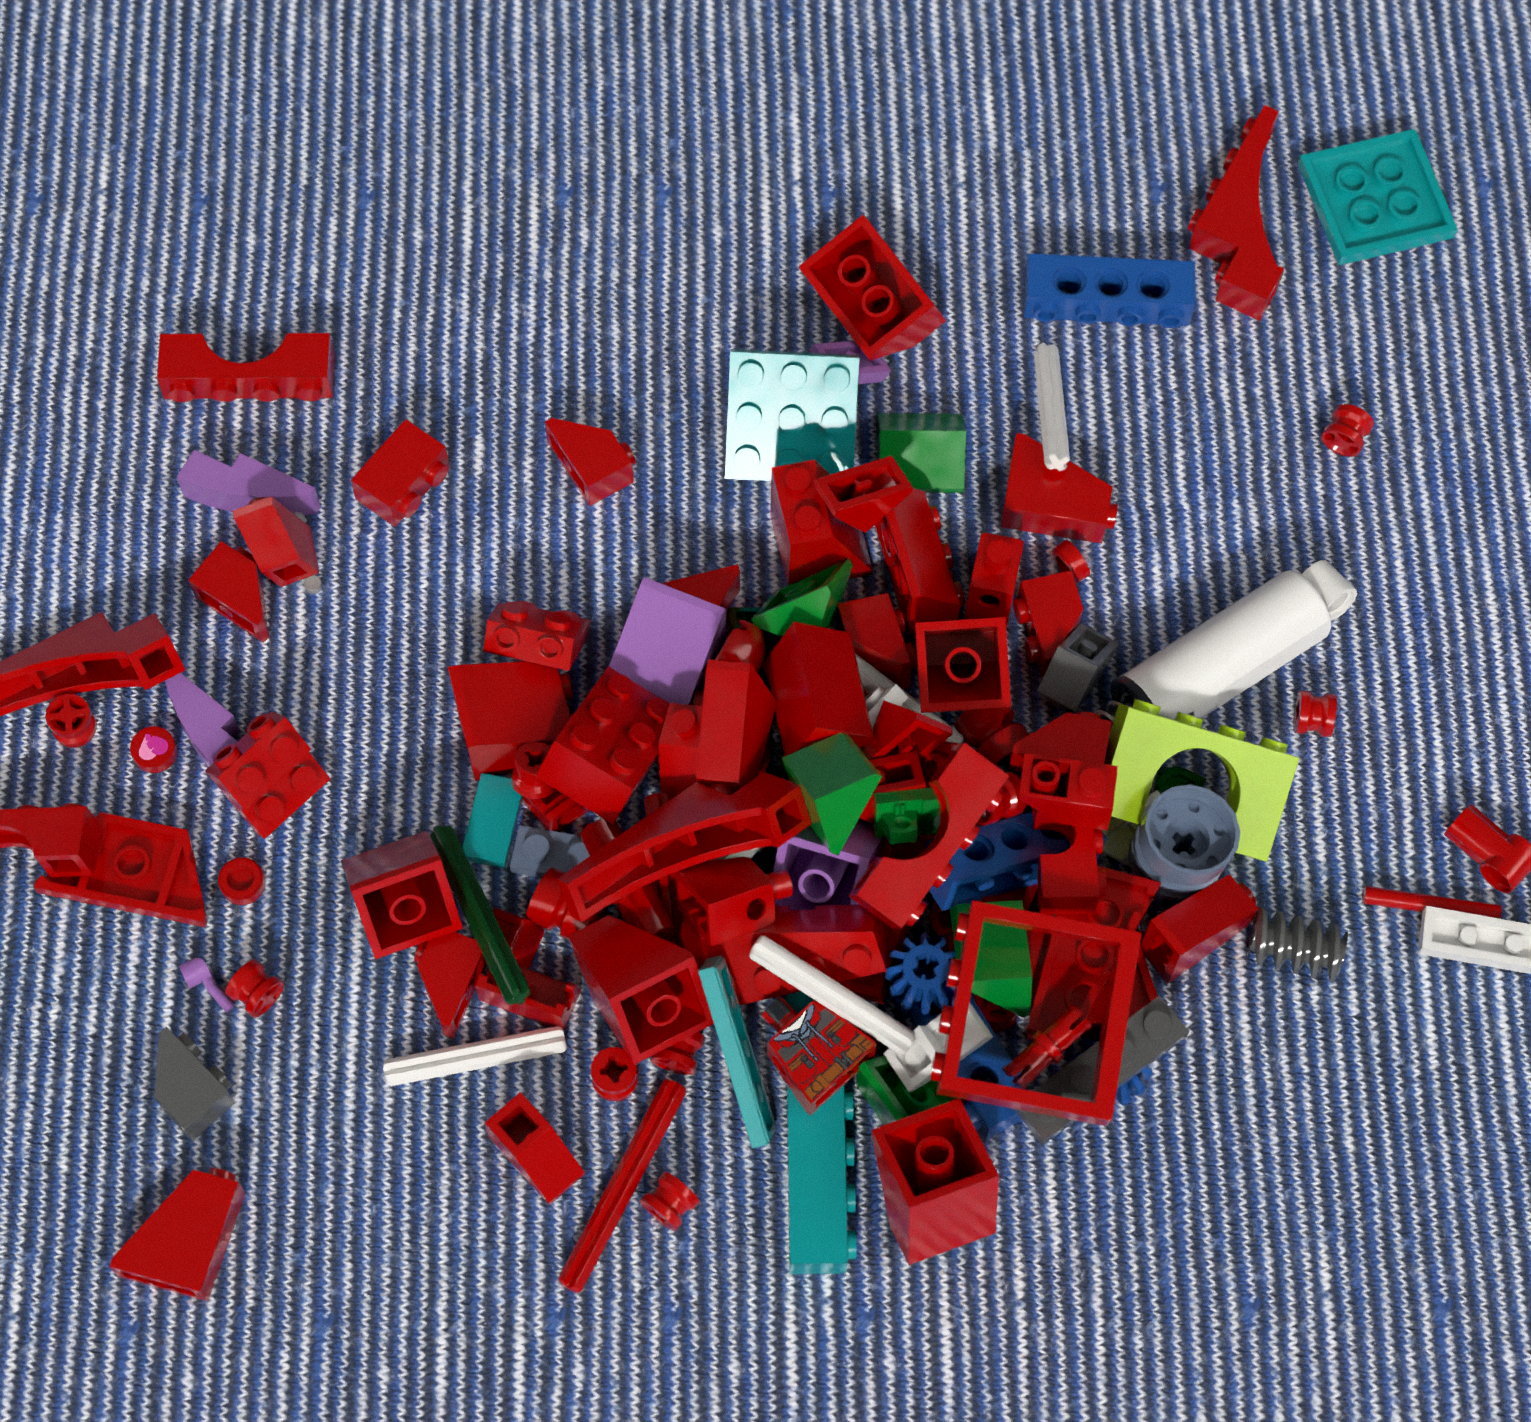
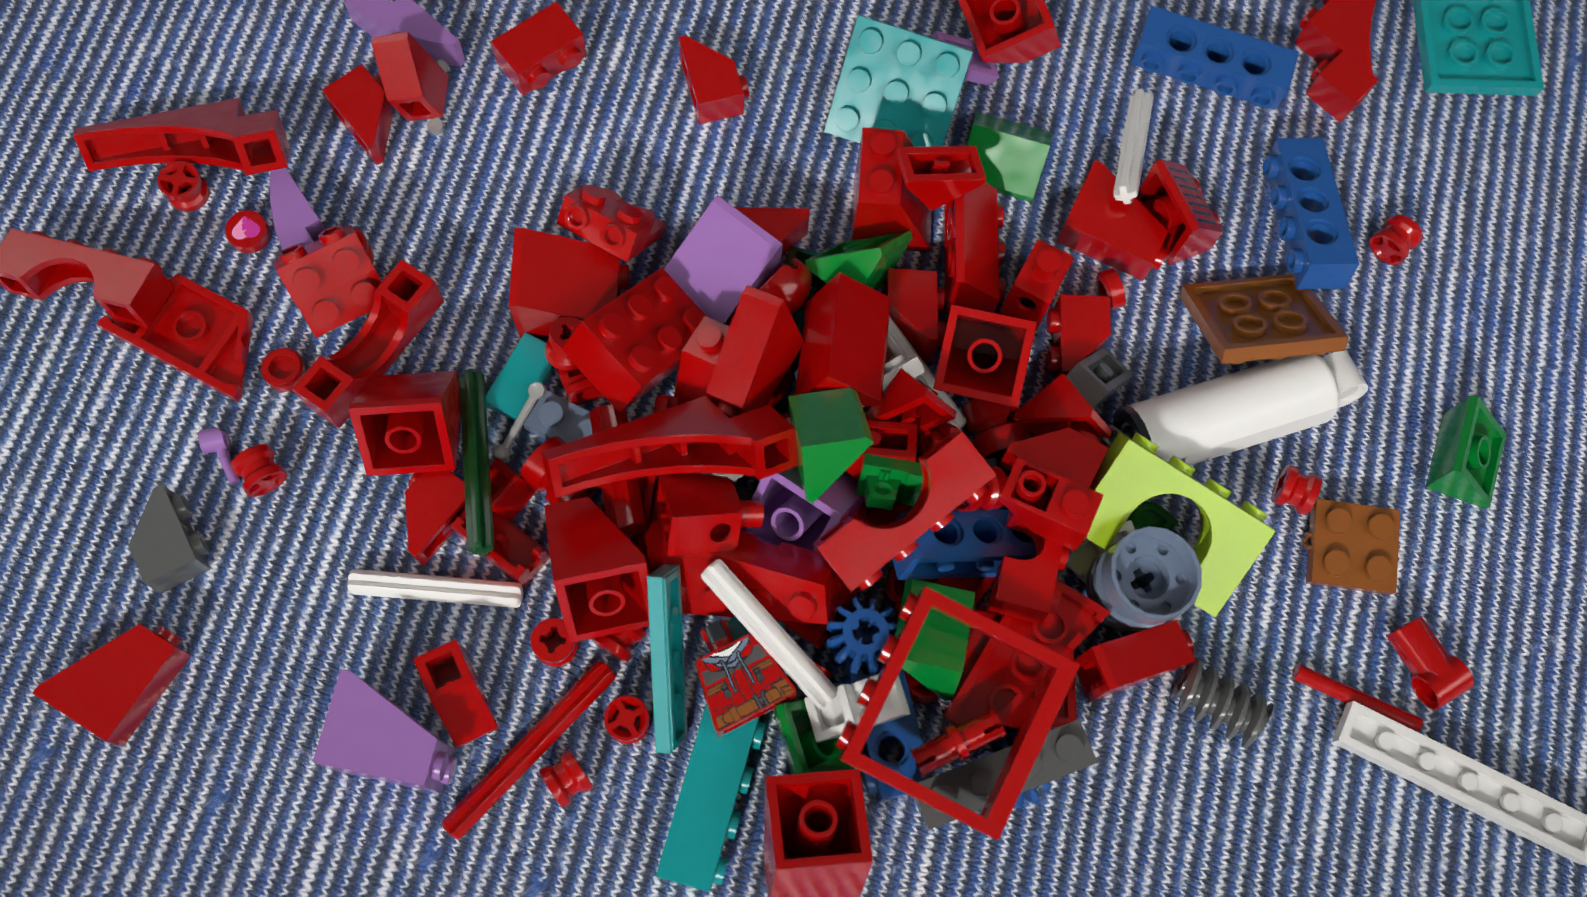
camera: 10 degrees right, 5 degrees up
none -> red arch [292,259,444,428]
none -> medium lavender slope [313,669,457,794]
none -> light grey hinge [494,382,547,461]
none -> red wheel [604,695,651,745]
none -> red slope [1014,373,1112,438]
none -> red slope [1136,159,1223,266]
none -> dark orange plate [1180,273,1348,364]
none -> blue brick [1263,138,1359,289]
none -> dark orange plate [1303,498,1401,595]
none -> green slope [1425,396,1506,508]

